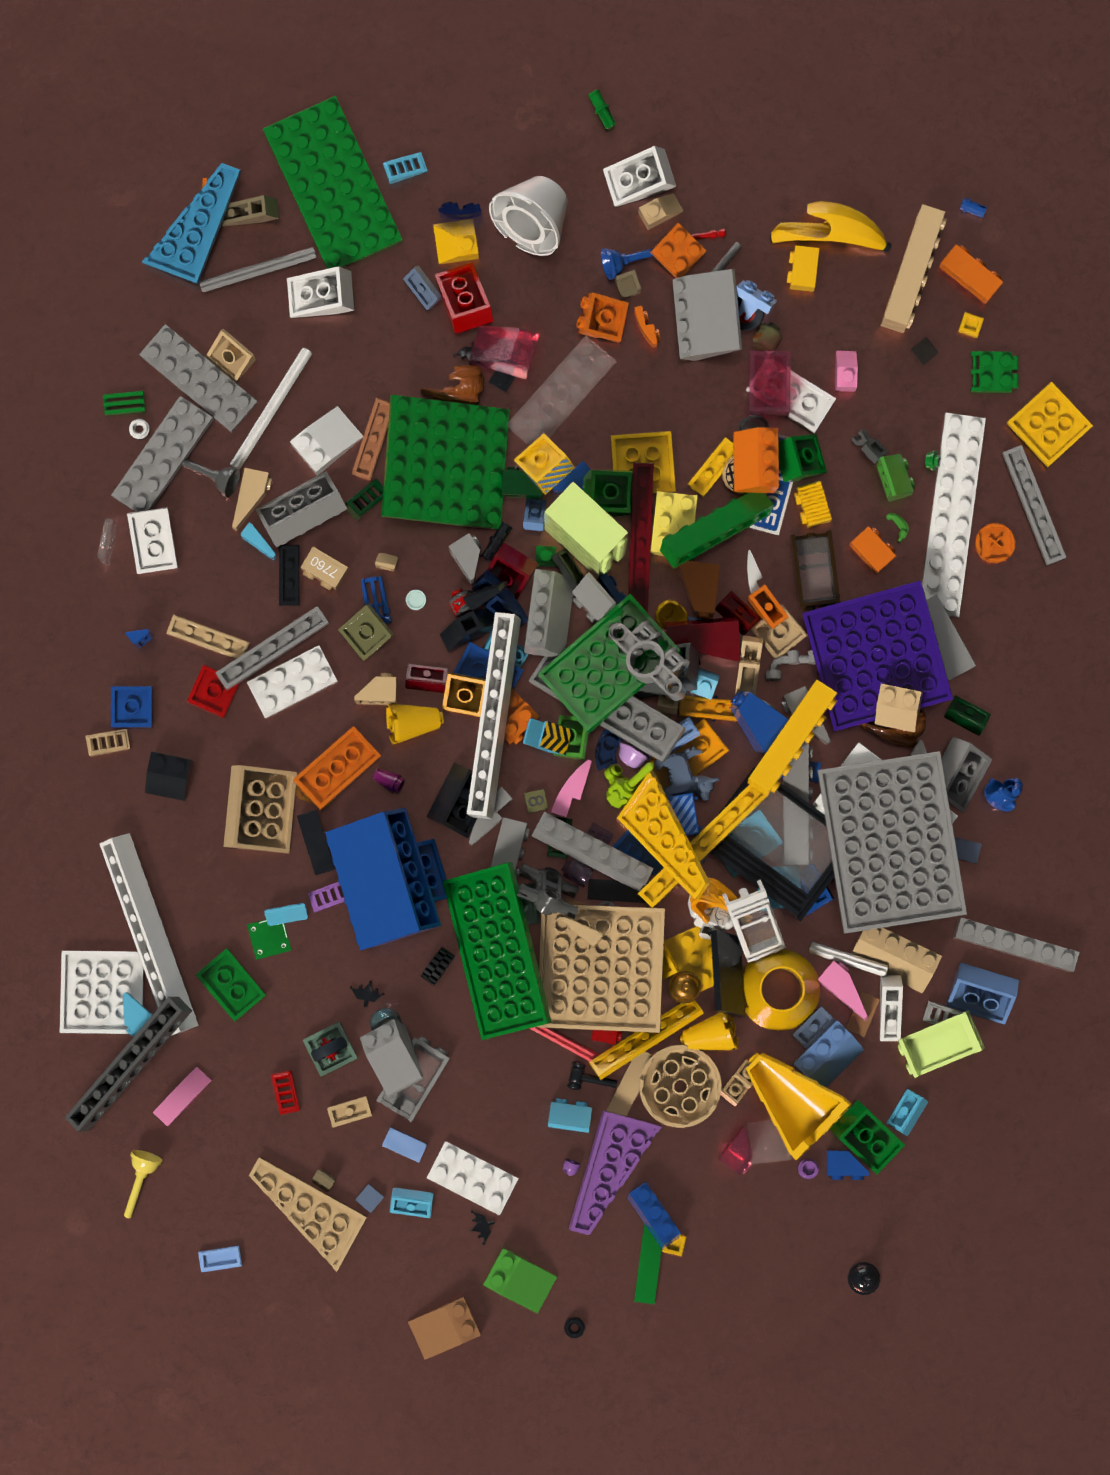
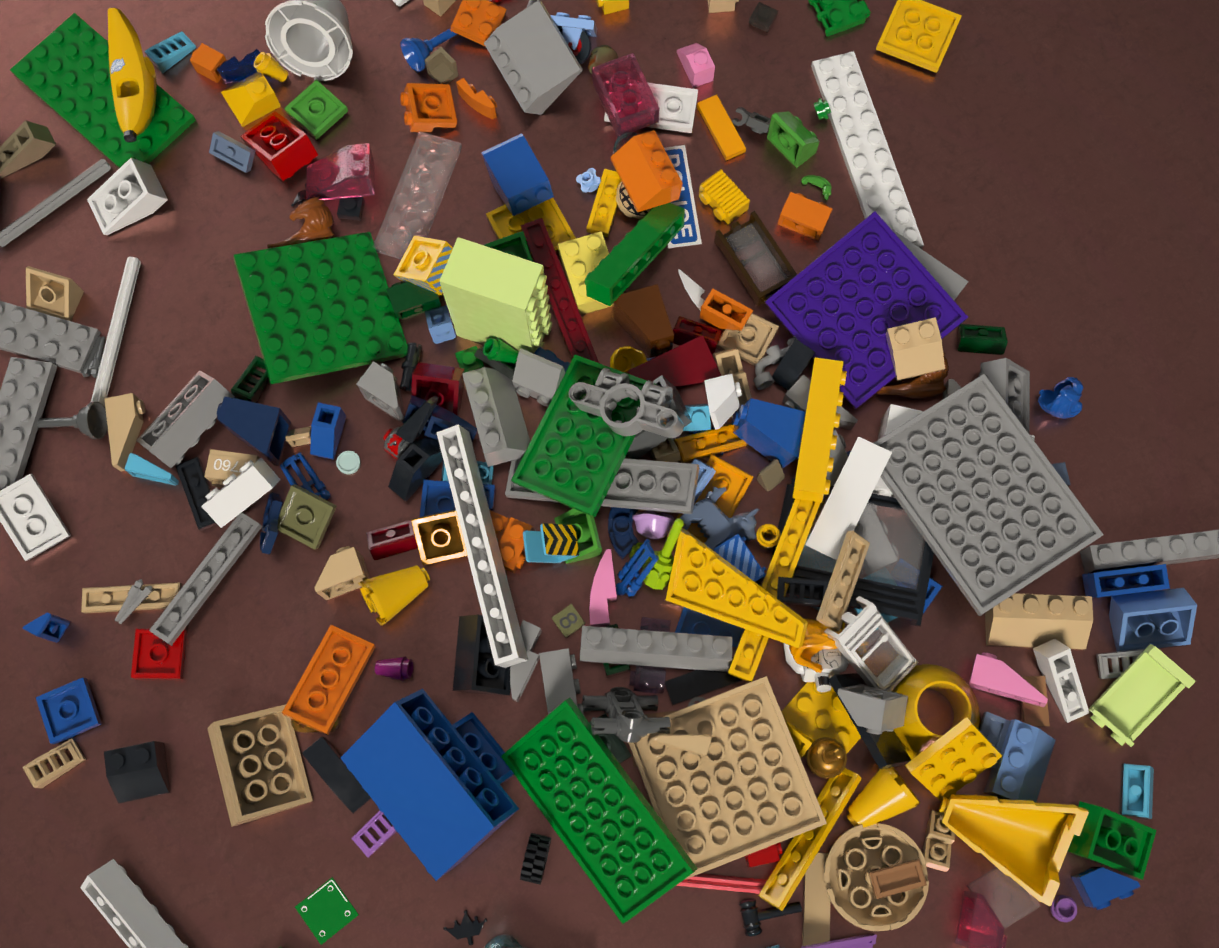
camera: 20 degrees left, 10 degrees down
white plate [247,645,338,719] -> none
medium azure slope [264,903,308,926] -> none
white slope [290,406,364,476] -> none
nougat tile [351,398,390,481] -> none
green slope [778,434,827,482] -> none
white axle [809,942,888,976] -> none
orange tile [975,523,1016,564] -> none
light grey plate [1002,445,1066,566] -> none
none -> dark grey piece [81,336,105,378]
none -> yellow piece [108,7,156,142]
none -> light grey piece [115,579,153,624]
none -> orange brick [190,43,230,83]
none -> white brick [201,458,281,528]
none -> dark blue slope [217,396,291,466]
none -> yellow cone [254,52,288,83]
none -> dark blue tile [260,492,283,555]
none -> bright green plate [284,80,348,140]
none -> blue slope [310,402,346,460]
none -> blue slope [481,133,554,216]
none -> green cone [483,337,519,364]
none -> light blue plate [576,168,601,193]
none -> blue piece [616,539,659,596]
none -> light orange tile [697,95,746,160]
none -> white slope [704,374,743,430]
none -> yellow cone [756,524,781,550]
none -> dark tan slope [757,459,785,492]
none -> black slope [772,339,816,391]
none -> black slope [777,577,829,607]
none -> white sticker [805,437,892,560]
none -> tan tile [816,531,870,631]
none -> light grey slope [838,684,908,735]
none -> medium nougat tile [868,859,927,899]
none -> yellow plate [905,717,1002,802]
none -> blue brick [1082,564,1170,598]

